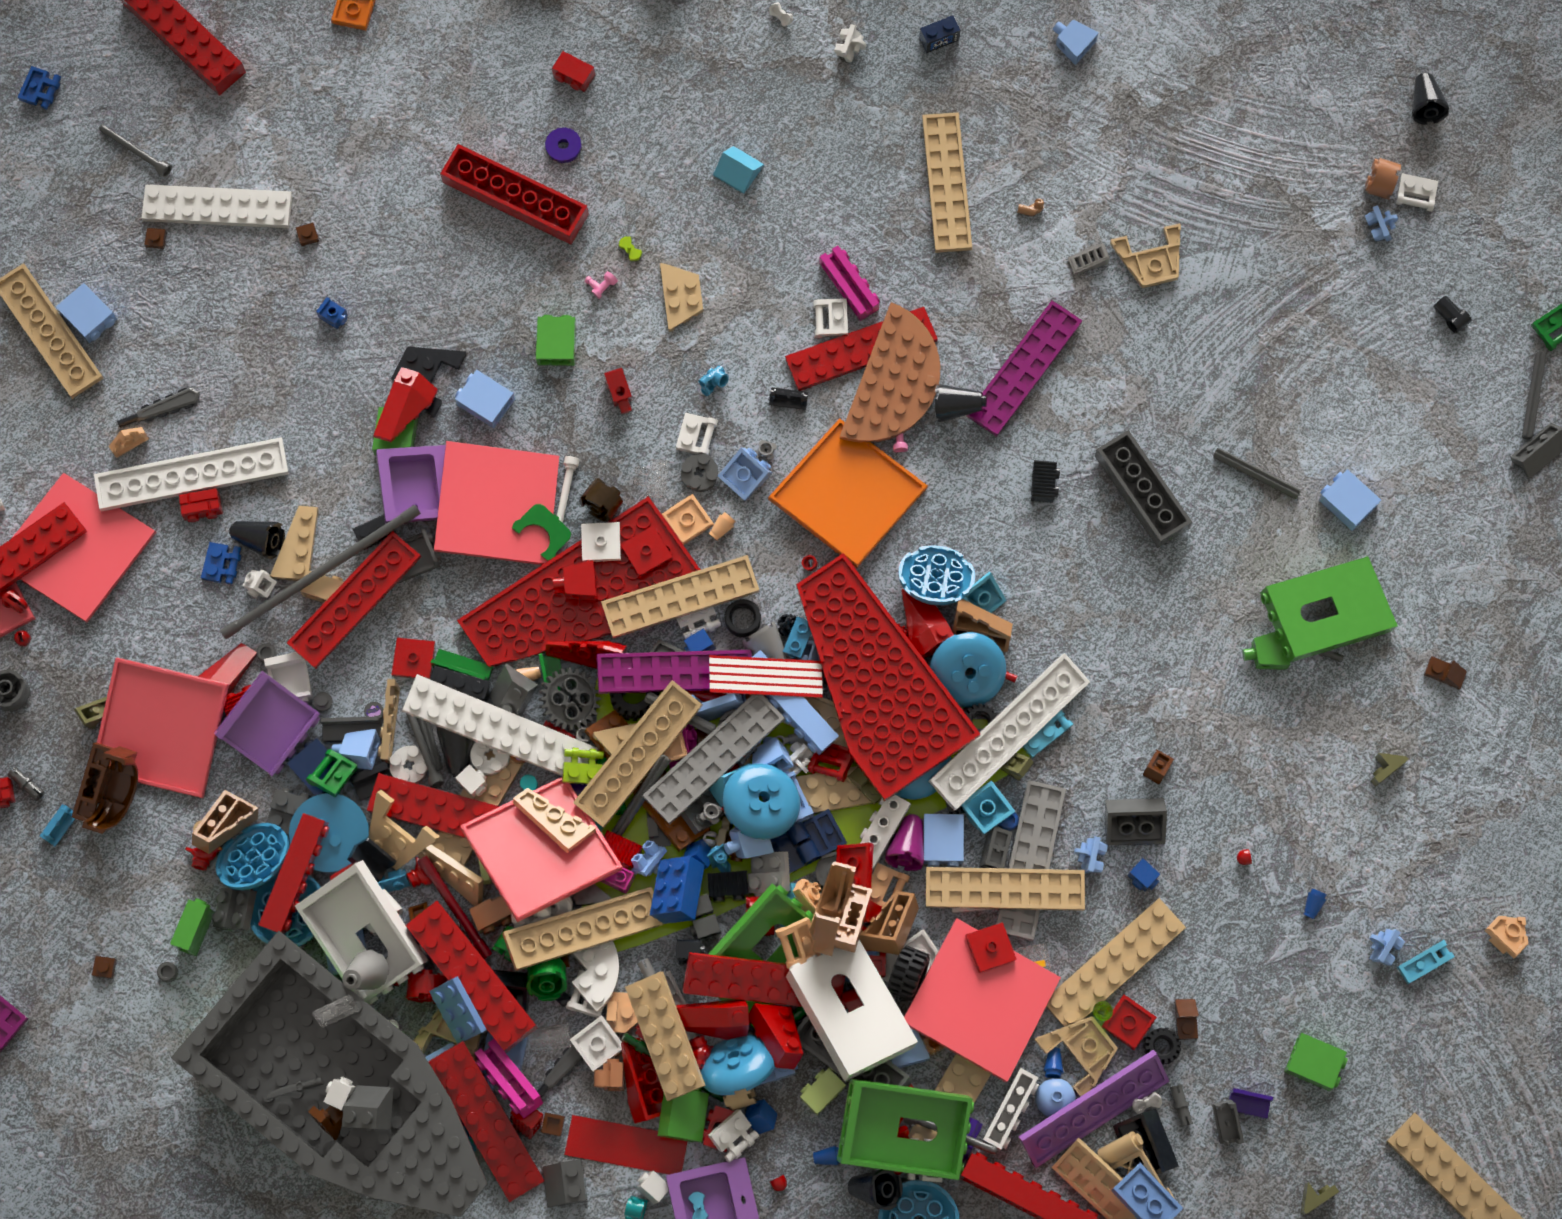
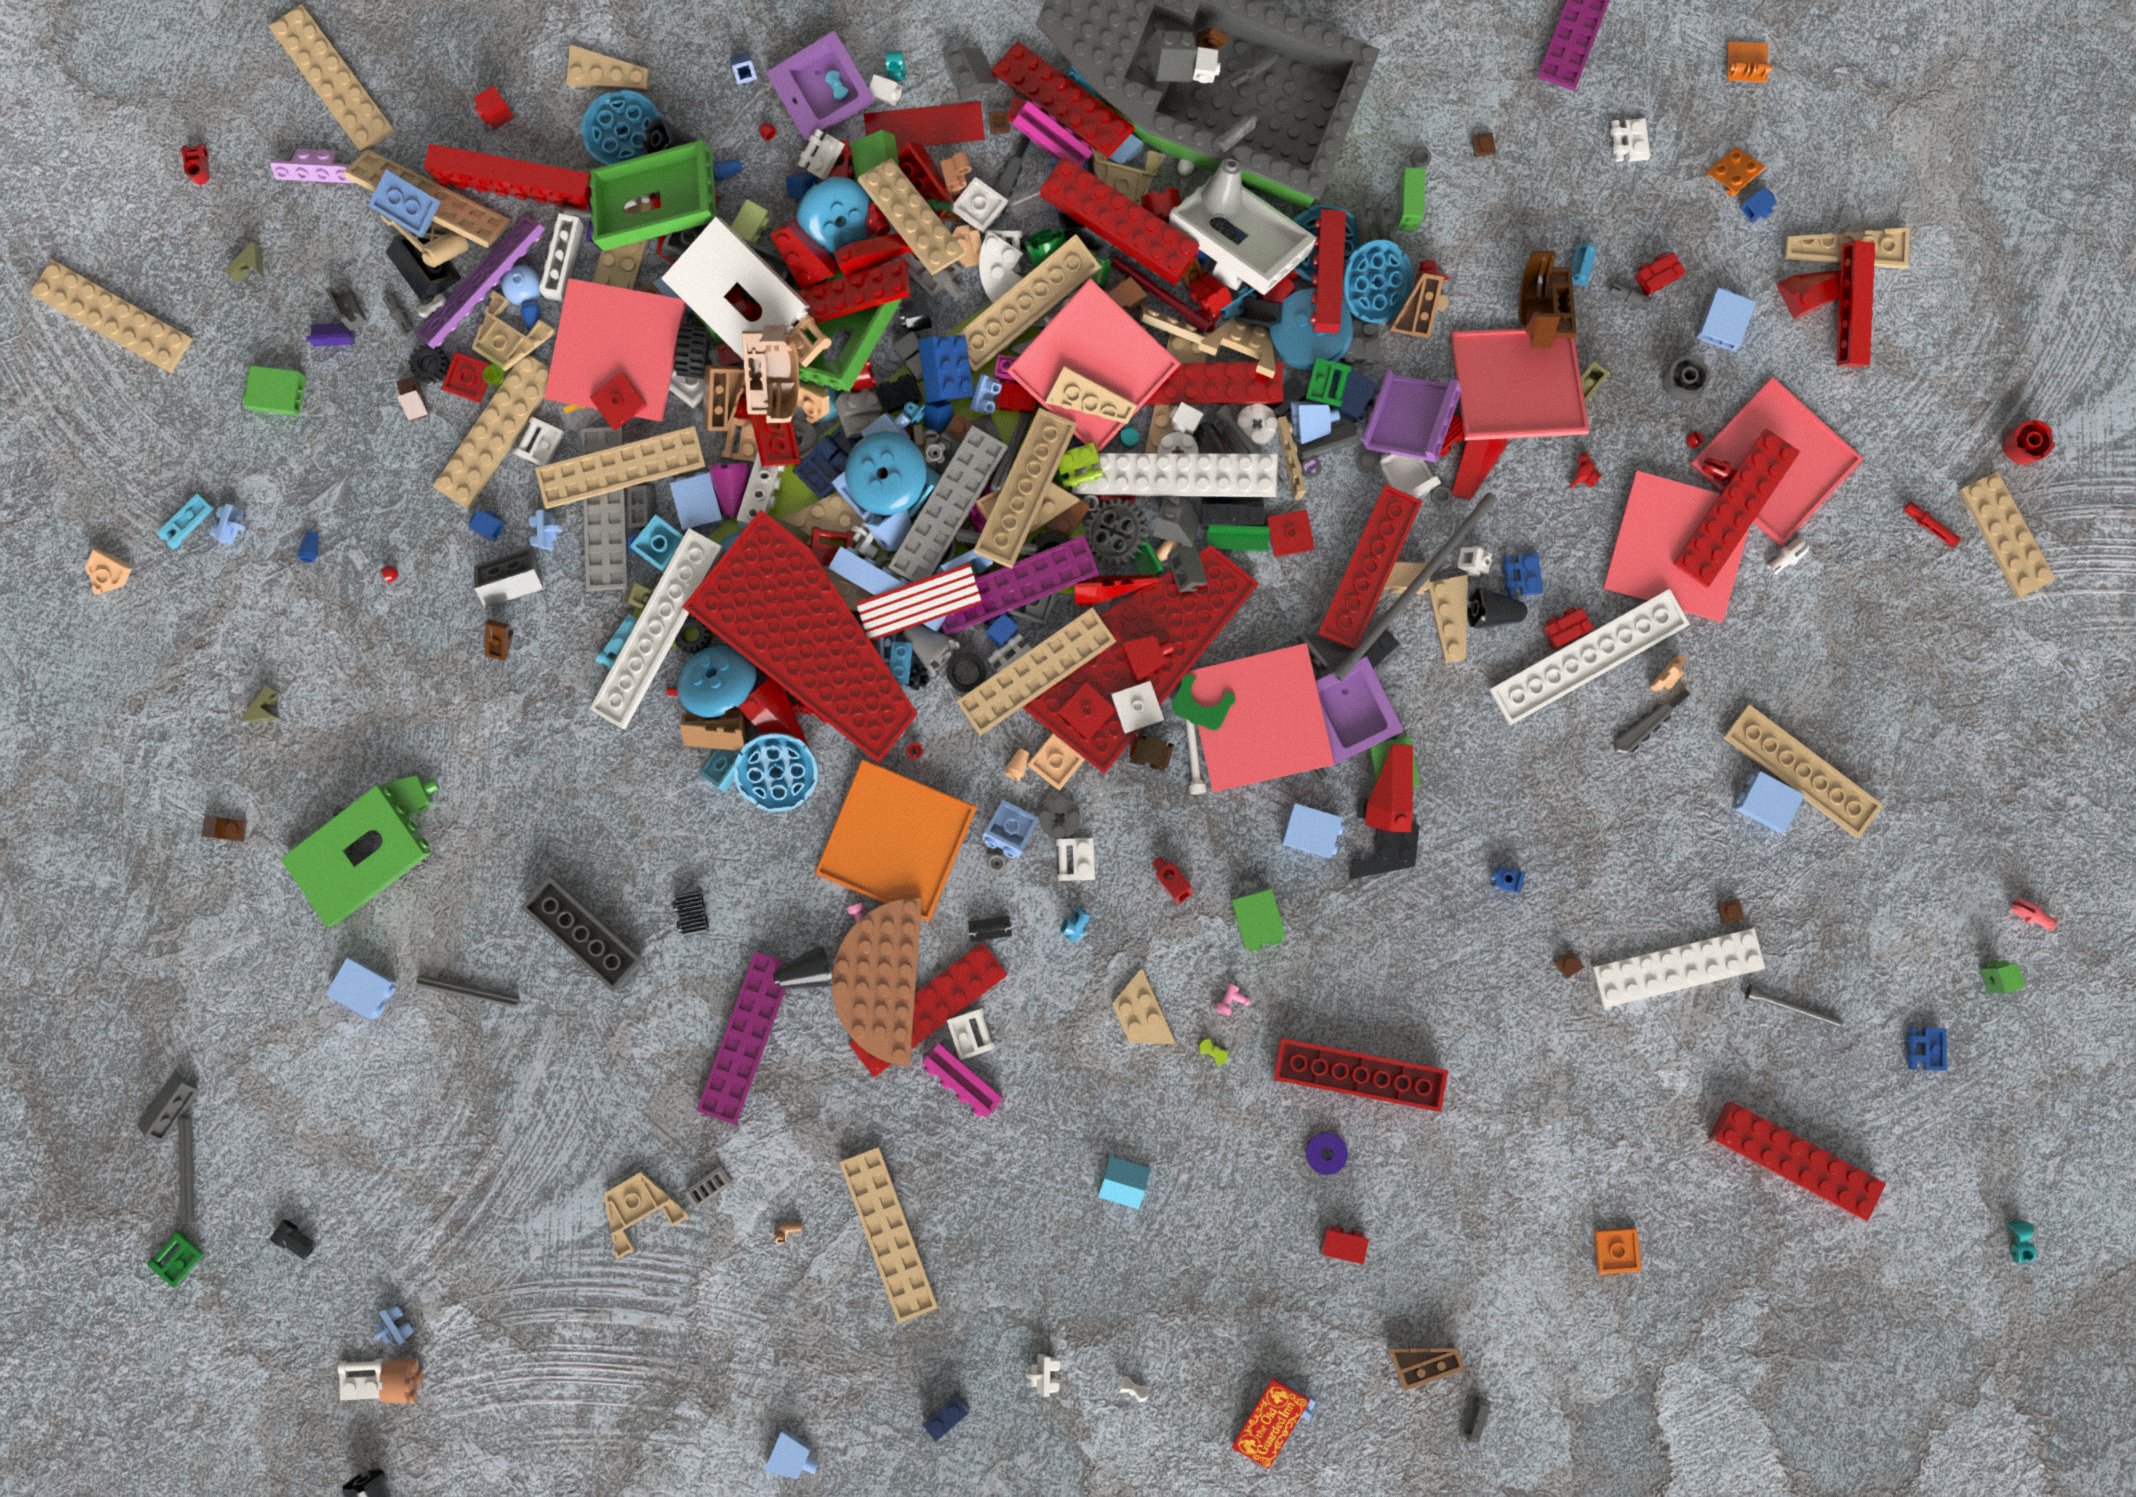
camera: 160 degrees right, 10 degrees up
medium blue plate [429,976,487,1044] -> none
none -> white plate [513,417,564,466]
none -> dark grey hinge [1167,546,1208,592]
none -> red brick [1188,272,1232,314]
none -> red animal [1569,452,1602,488]

